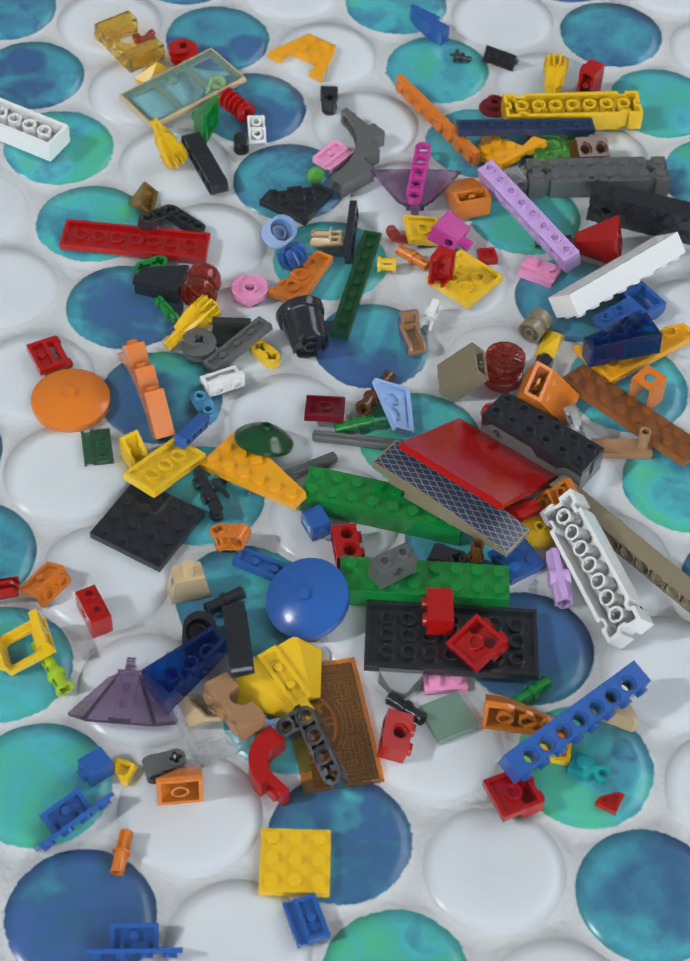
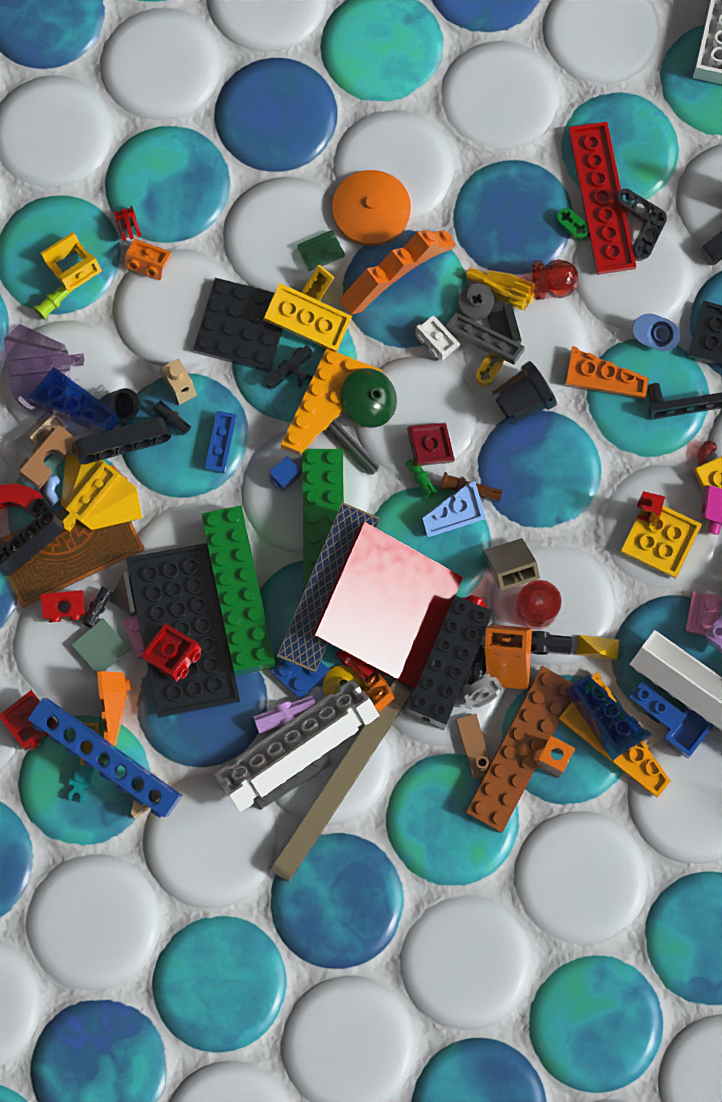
camera: 75 degrees right, 25 degrees up
red plate [26,336,73,376] -> none
red brick [75,584,113,638] -> none
pearl gold slope [128,181,158,213] -> none
black slope [133,265,190,304] -> none
green axle [154,295,181,324] -> none
blue piece [174,412,210,449] -> none
dark azure plate [190,390,218,423] -> none
orange piece [209,523,252,551] -> none
bright pink plate [231,274,268,308] -> none
blue dish [266,558,350,641] -> none
blue gear [276,242,309,270] -> none
tan arm [310,226,345,248] -> none
dark grey axle [312,430,405,449] -> none
dark green plate [330,230,382,341] -> none
red brick [331,523,365,570] -> none
dark grey brick [368,542,417,590] -> none
yellow bush [377,256,396,273] -> none
orange pin [395,244,430,271] -> none
medium nougat animal [397,309,427,356] -> none
white plate [419,298,440,331] -> none
red brick [421,588,454,635] -> none
black piece [426,543,467,563] -> none
reddish brown pin [467,539,484,564] -> none
red tile [476,247,498,265] -> none
green pin [511,676,552,704] -> none
dark tan wheel [518,308,553,343] -> none
red tile [594,792,625,815] -> none

